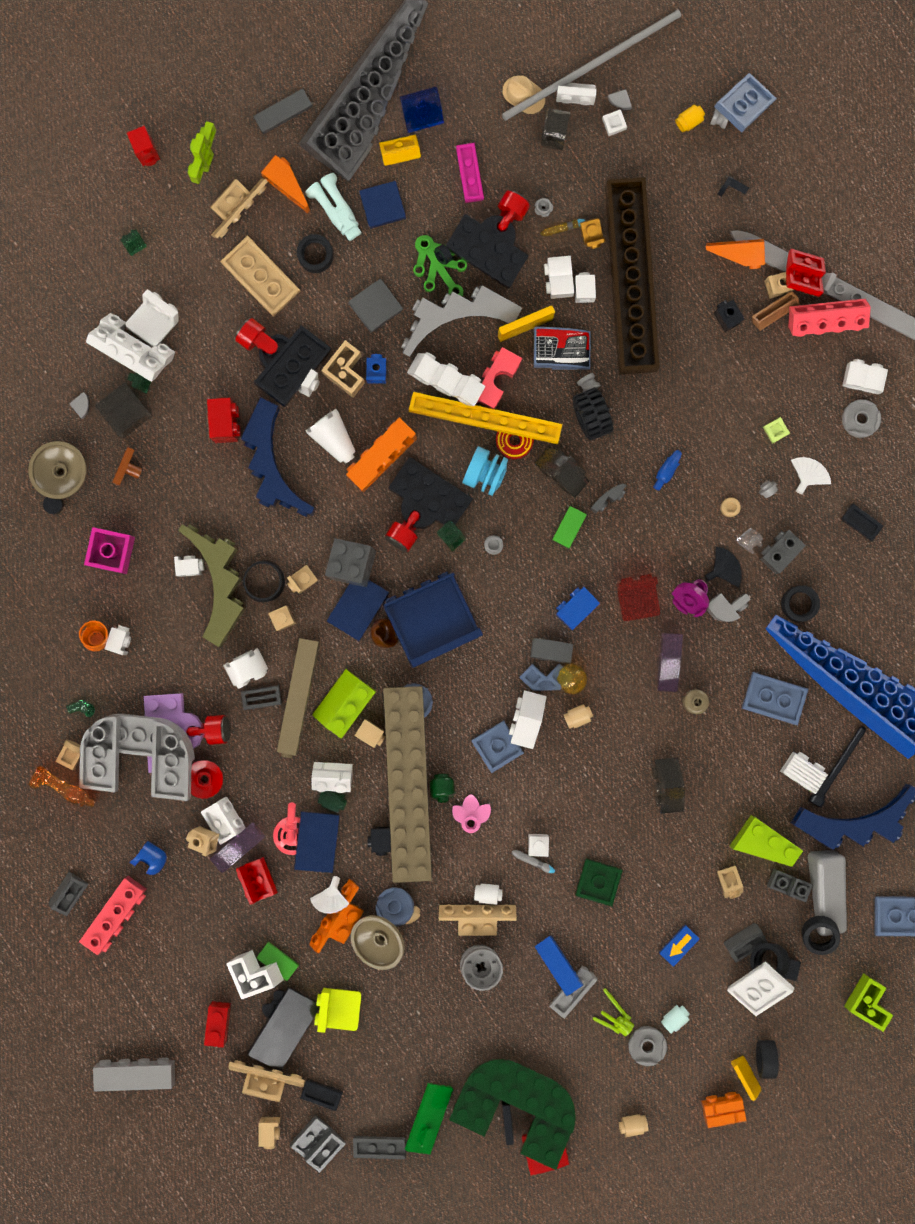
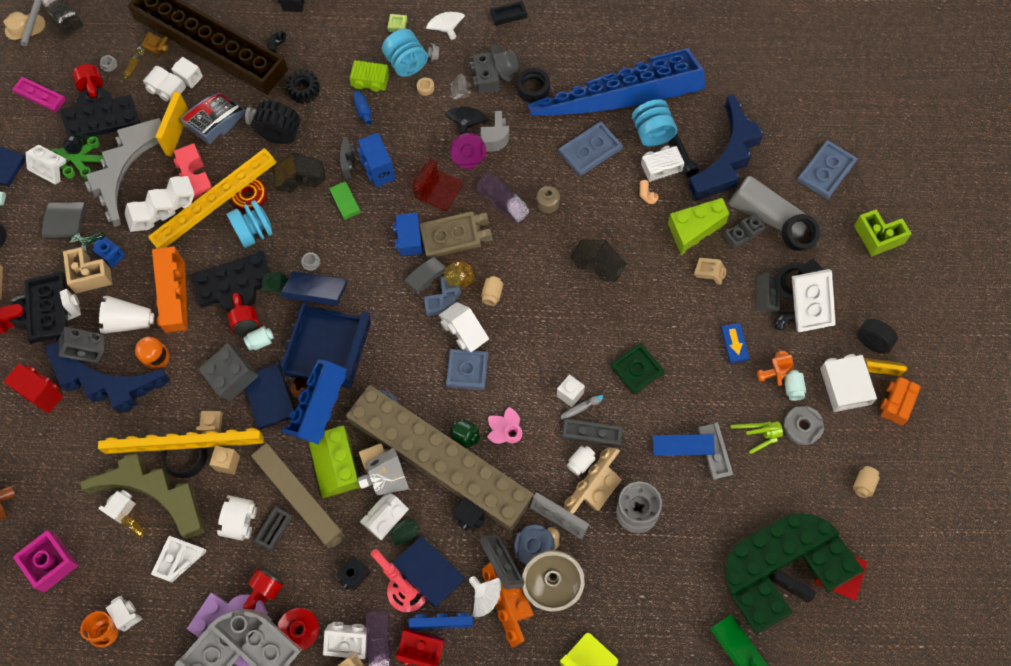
camera: 50 degrees left, 20 degrees down
none -> white bracket [26,145,66,185]
none -> dark grey brick [58,327,104,364]
none -> clear green bar [69,232,106,252]
none -> yellow plate [98,428,264,454]
none -> clear yellow tile [121,515,146,538]
none -> orange helmet [135,337,170,369]
none -> white wing [151,536,206,583]
none -> light aqua brick [244,326,274,351]
none -> black arm [268,31,287,53]
none -> dark blue tile [281,271,347,305]
none -> blue wedge [281,359,347,445]
none -> black tyre [286,69,320,104]
none -> black brick [336,555,371,591]
none -> lime brick [349,60,389,92]
none -> blue brick [357,133,396,187]
none -> light grey torso [357,448,409,495]
none -> medium azure wheel [382,29,428,77]
none -> blue plate [409,613,474,630]
none -> dark tan tile [420,211,493,259]
none -> dark grey tile [479,535,525,590]
none -> dark grey piece [490,44,519,81]
none -> light grey tile [529,492,589,539]
none -> dark grey tile [561,418,623,447]
none -> medium azure wheel [632,99,678,147]
none -> light nougat arm [640,180,659,204]
none -> orange piece [757,350,794,386]
none -> black arm [774,312,795,330]
none -> white brick [820,354,877,412]

